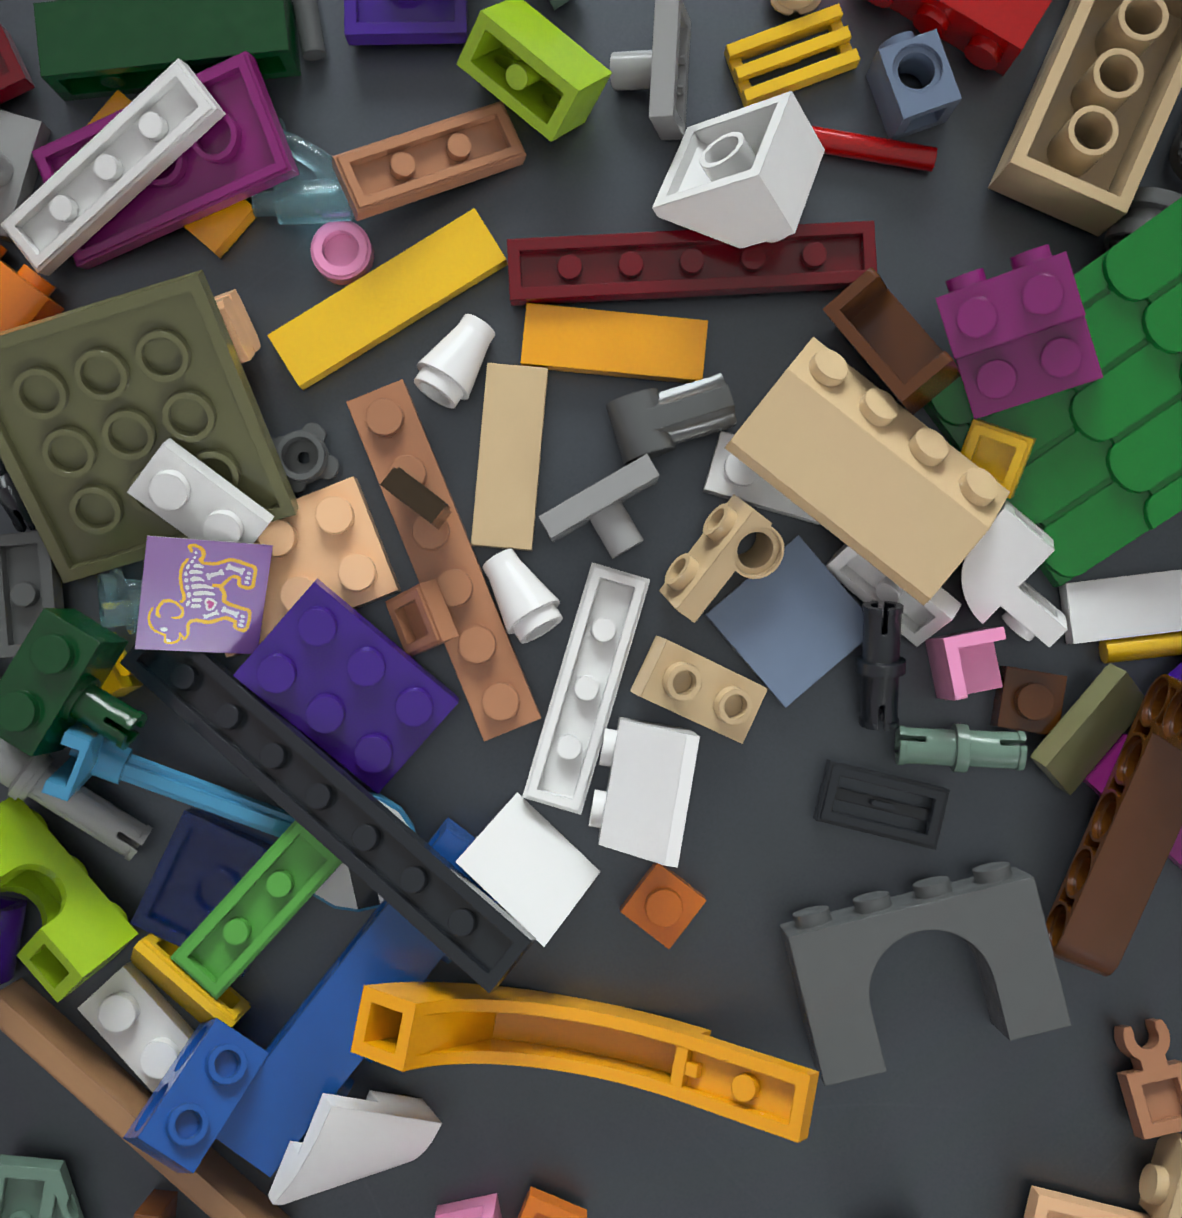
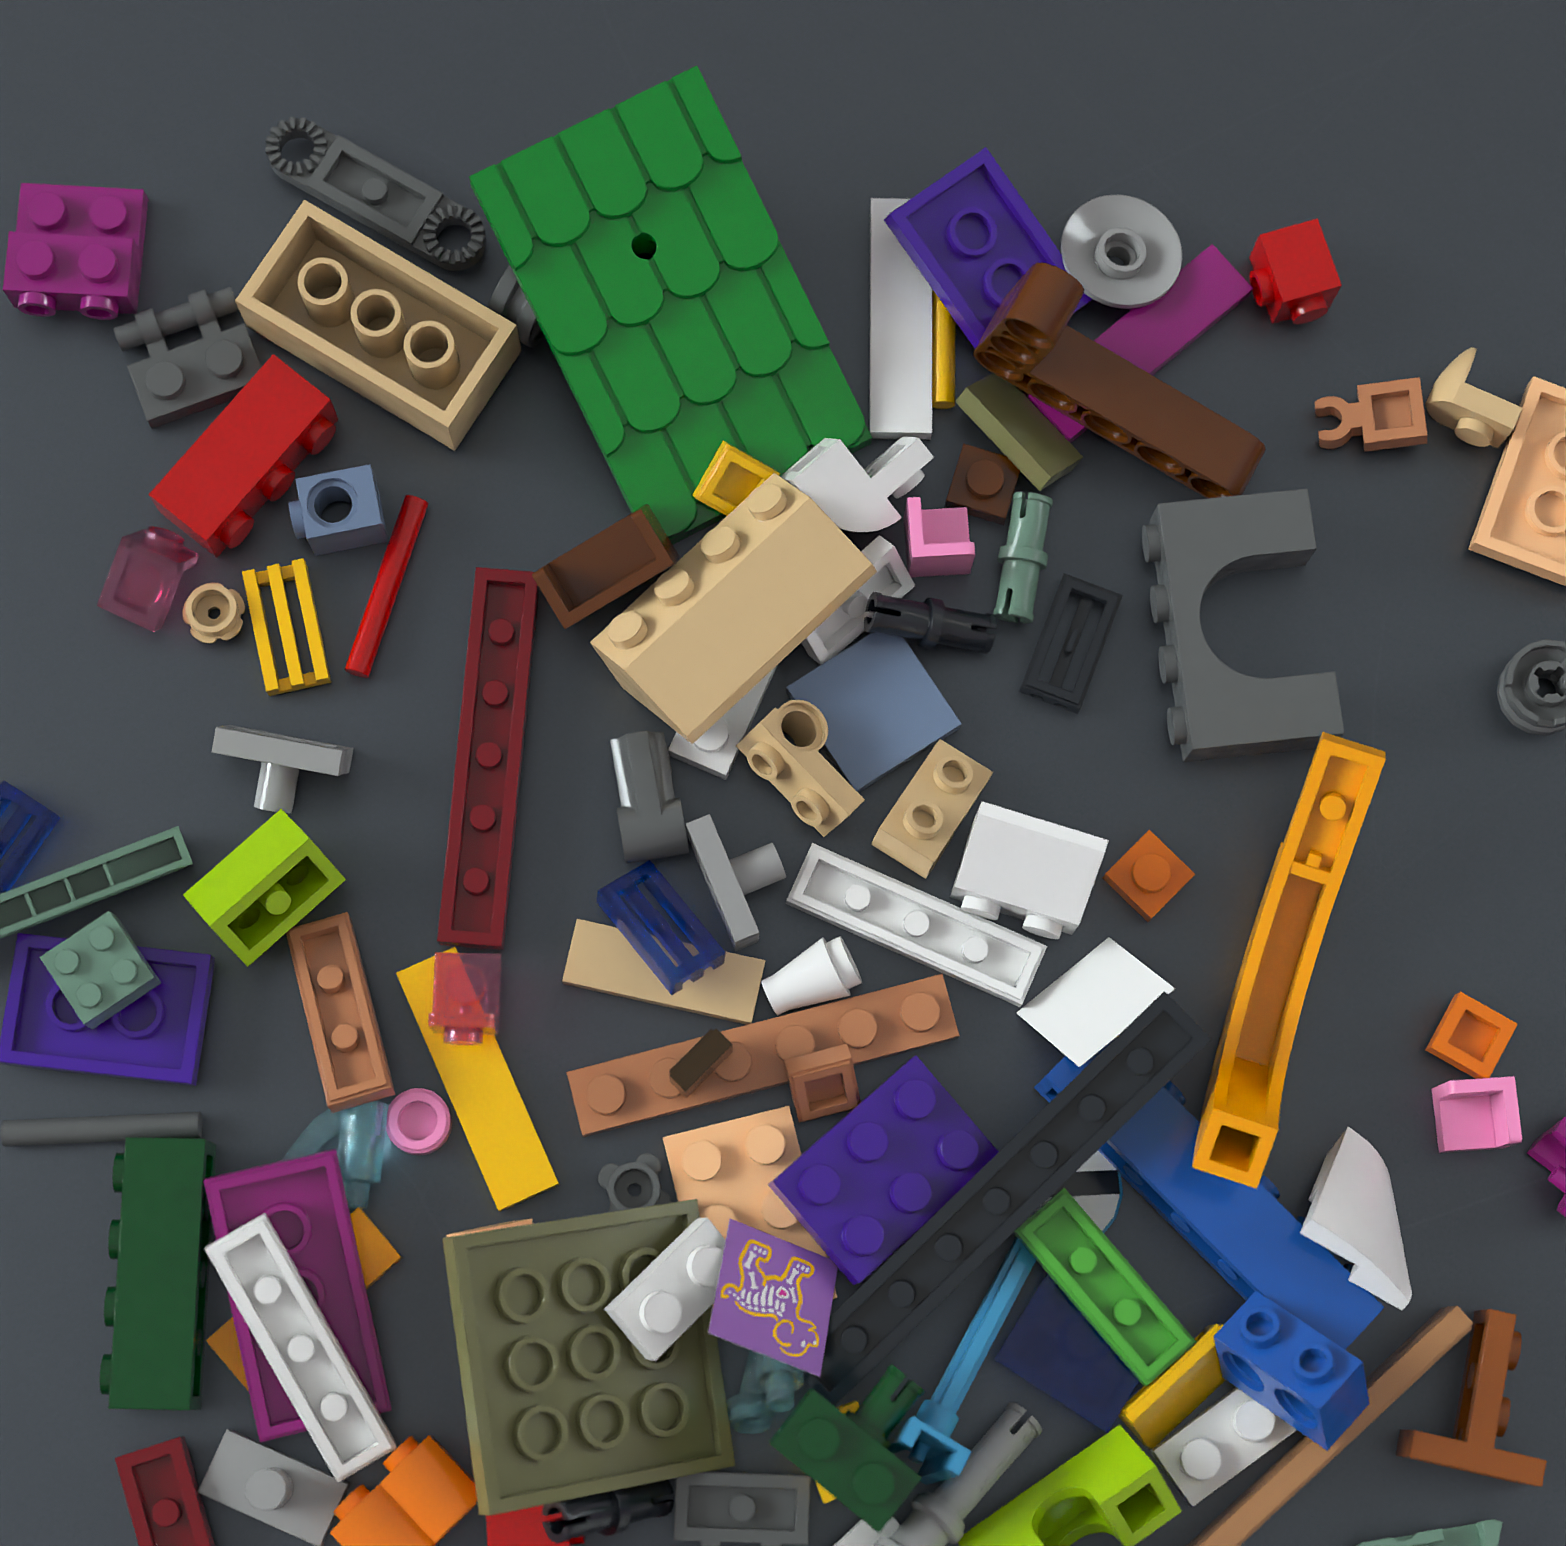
camera: 85 degrees left, 10 degrees down
white cone [414,314,495,409] -> none
light orange tile [520,303,708,384] -> none
white slope [652,91,825,249] -> none
magenta plate [935,244,1103,419] -> none
none -> clear pink bracket [428,952,502,1046]
none -> clear blue tile [597,860,726,995]

